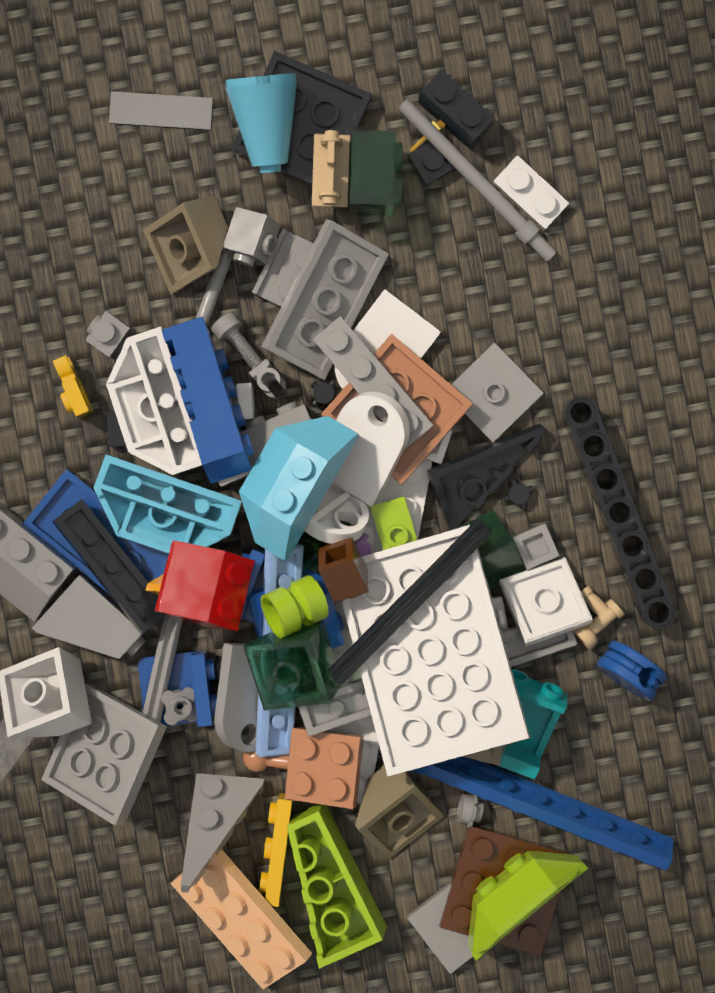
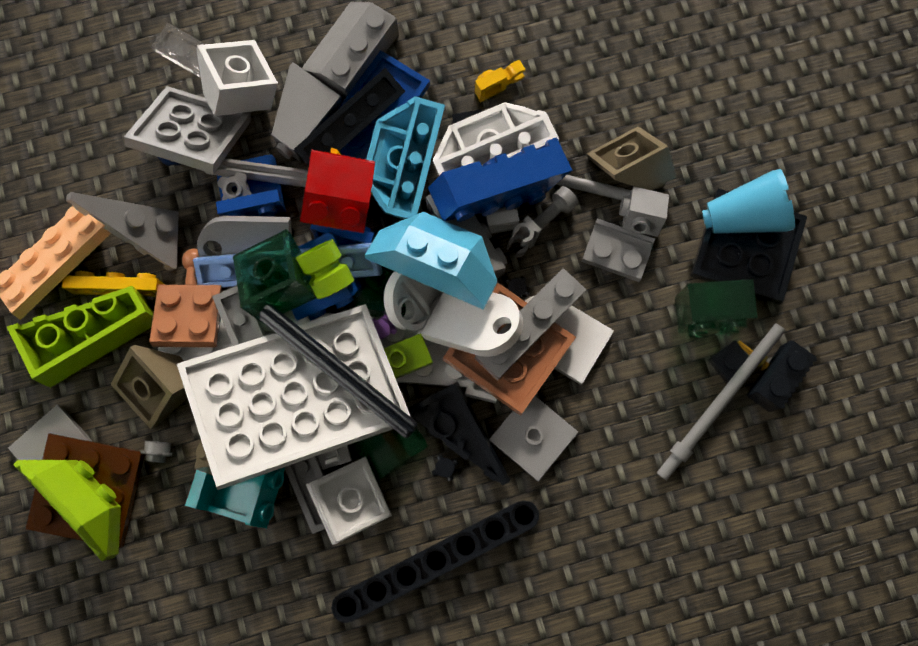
camera: 90 degrees right, 10 degrees down
light grey brick [86,311,135,360] -> none
light grey sticker [109,91,213,130] -> none
light grey plate [261,219,389,380] -> none
tan hinge [312,130,350,207] -> none
reddish brown brick [318,537,369,602] -> none
blue plate [413,756,673,871] -> none
white plate [492,155,569,231] -> none
light grey plate [512,523,559,570] -> none
tan piece [573,585,625,650] -> none
blue head [596,640,667,701] -> none

